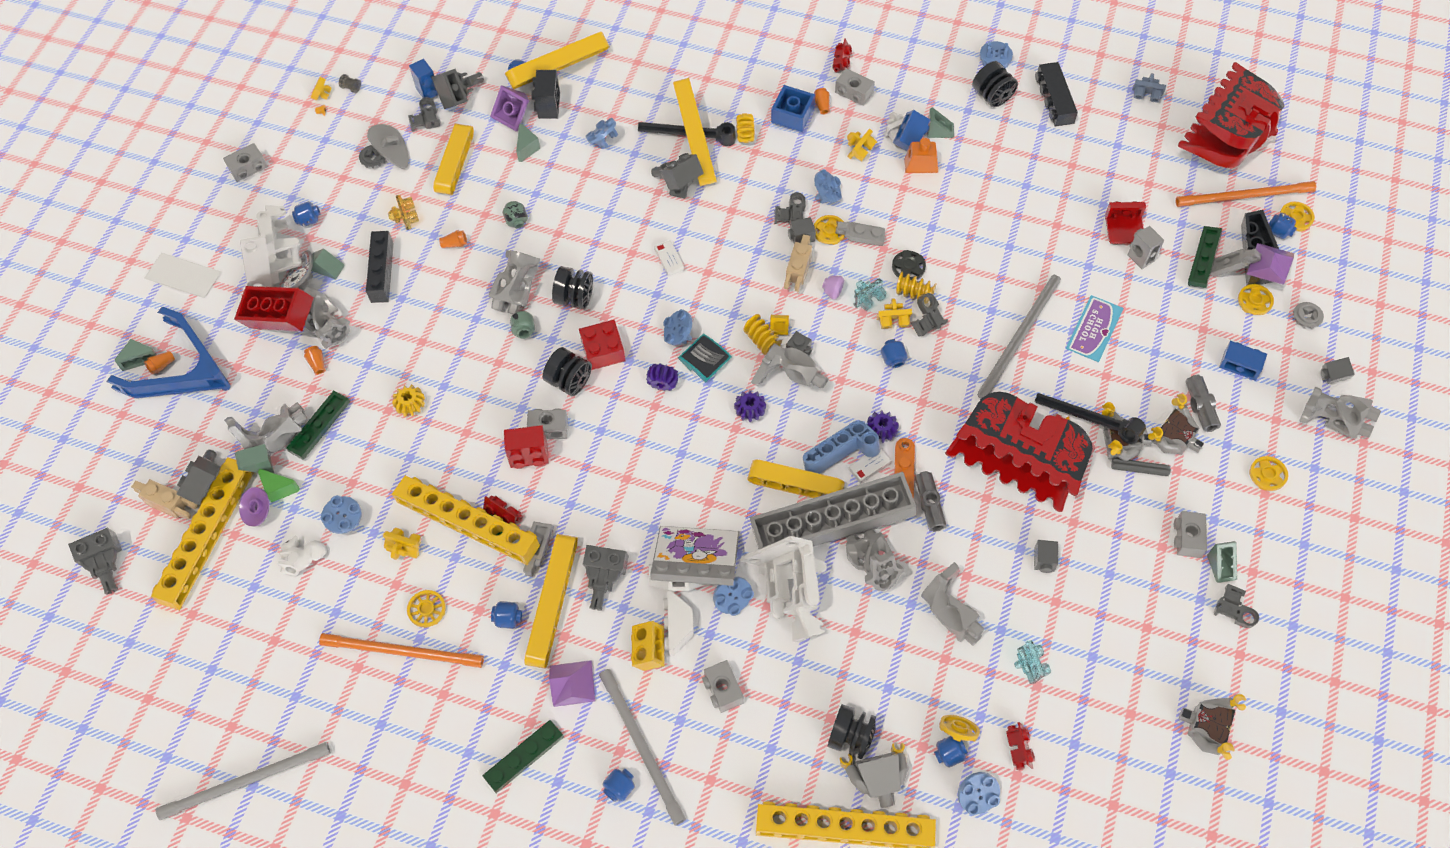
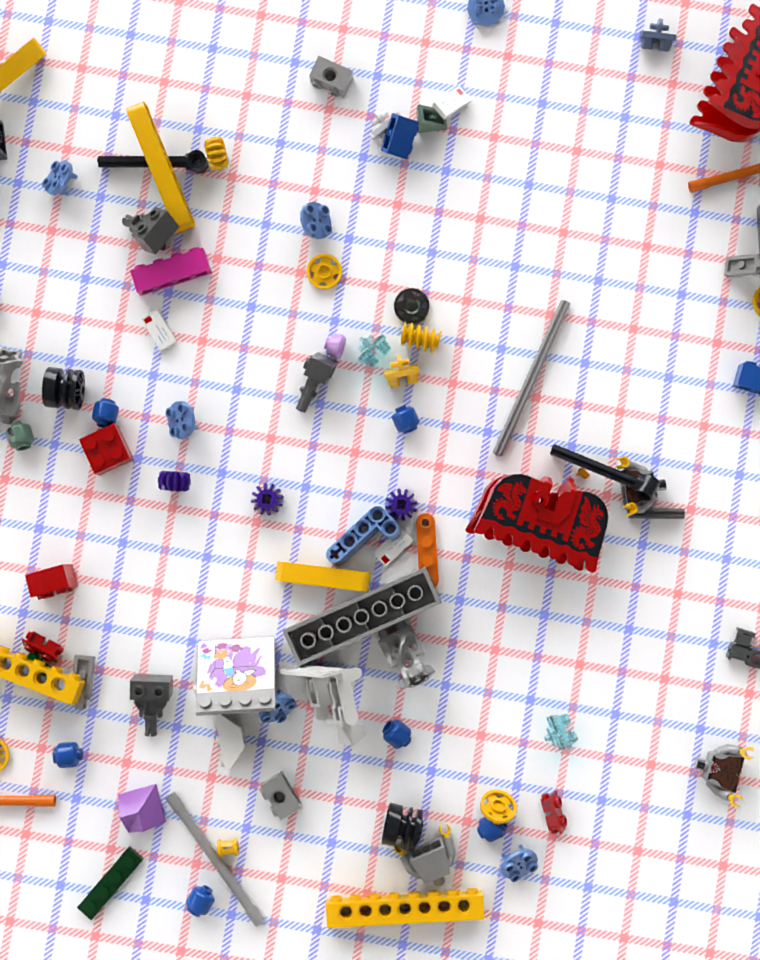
camera: 10 degrees left, 25 degrees up
yellow beam [524,534,578,669] -> none
light grey brick [527,408,568,439] -> none
black wheel [542,347,592,397] -> none
yellow brick [631,621,664,671] -> none
slope [678,333,732,383] -> none
yellow piece [743,314,782,355] -> none
light grey hips [750,344,829,388] -> none
yellow tile [770,314,789,335] -> none
blue brick [771,85,815,132] -> none
dark grey piece [774,192,806,225] -> none
tan hinge [784,235,813,292] -> none
dark grey brick [786,331,813,356] -> none
dark grey brick [788,217,816,244] -> none
orange cone [814,88,830,115] -> none
red hinge [832,38,852,72] -> none
light grey hinge [835,222,885,246] -> none
yellow hips [847,128,877,161] -> none
orange torso [904,138,938,173] -> none
dark grey piece [911,293,948,337] -> none
flat silver piece [915,471,947,532] -> none
light grey hips [921,562,985,646] -> none
black wheel [972,61,1018,107] -> none
dark grey brick [1034,540,1058,573] -> none
black brick [1035,62,1078,127] -> none
sticker [1066,295,1124,362] -> none
red bracket [1105,201,1146,244] -> none
light grey brick [1127,225,1164,269] -> none
torso [1148,394,1204,455] -> none
light grey brick [1174,511,1207,558] -> none
flat silver piece [1185,374,1221,432] -> none
dark green plate [1188,226,1222,288] -> none
sand green slope [1207,541,1237,583] -> none
none -> blue head [92,398,119,428]
none -> dark pink brick [130,247,212,296]
none -> yellow bush [217,837,239,858]
none -> dark grey brick [296,352,339,413]
none -> blue head [382,719,411,749]
none -> white tile [432,86,472,120]

